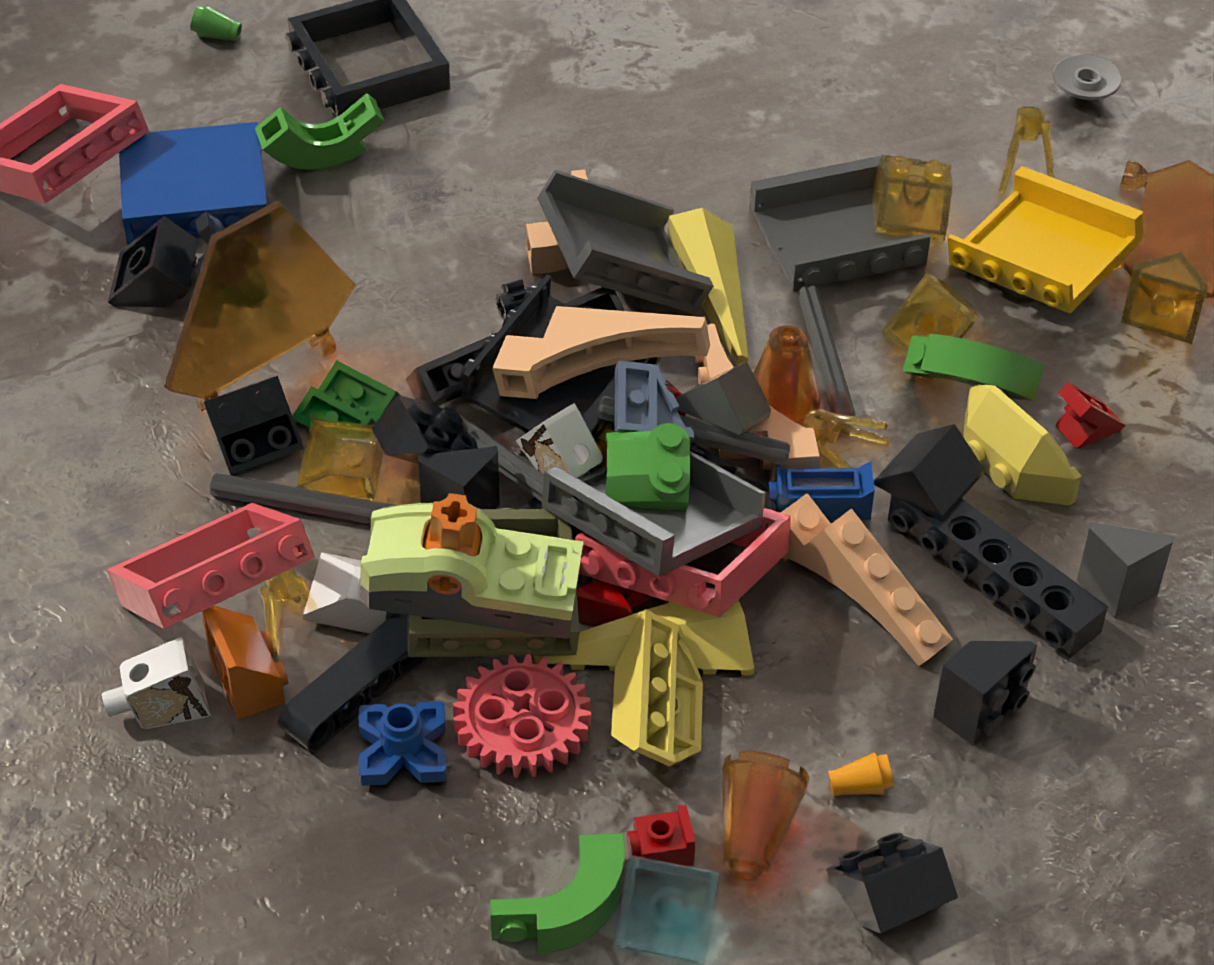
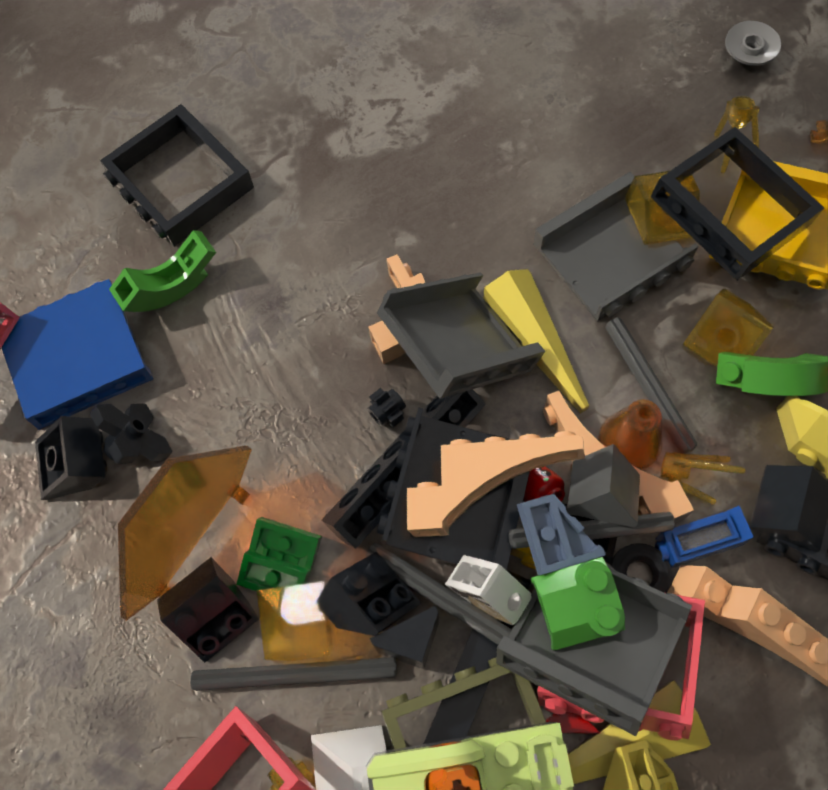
camera: 10 degrees left, 20 degrees up
bright green cone [190,5,242,42] -> none
none -> black window [650,127,824,281]

